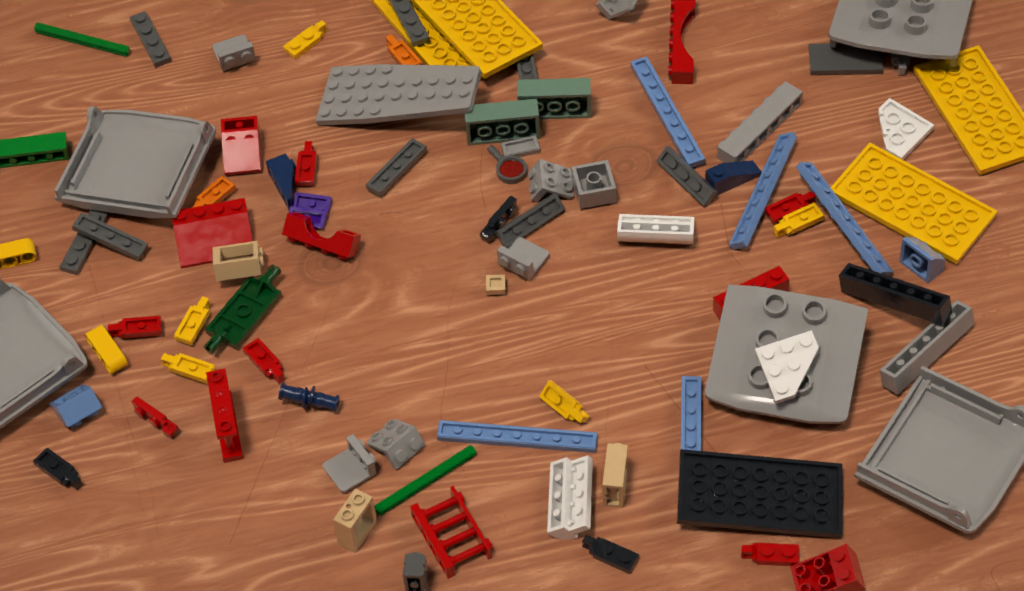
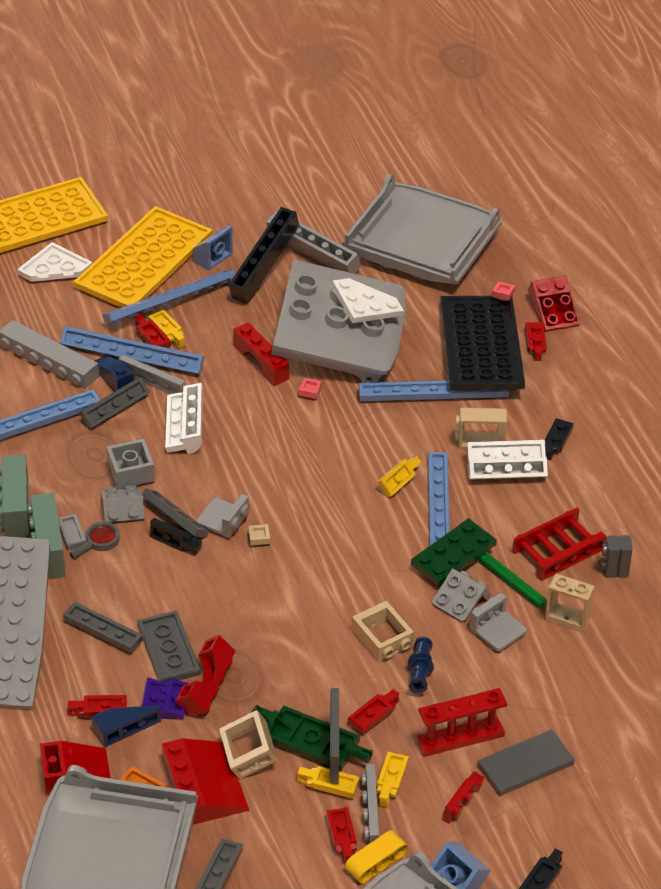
camera: 100 degrees left, 10 degrees down
none -> light grey plate [119,355,185,394]
none -> dark grey tile [137,611,201,683]
none -> coral plate [299,378,322,399]
none -> dark grey tile [330,688,339,784]
none -> tan window [352,600,414,662]
none -> light grey plate [362,764,379,844]
none -> dark green plate [411,518,497,587]
none -> dark grey tile [478,729,575,796]
none -> coral plate [492,281,515,301]

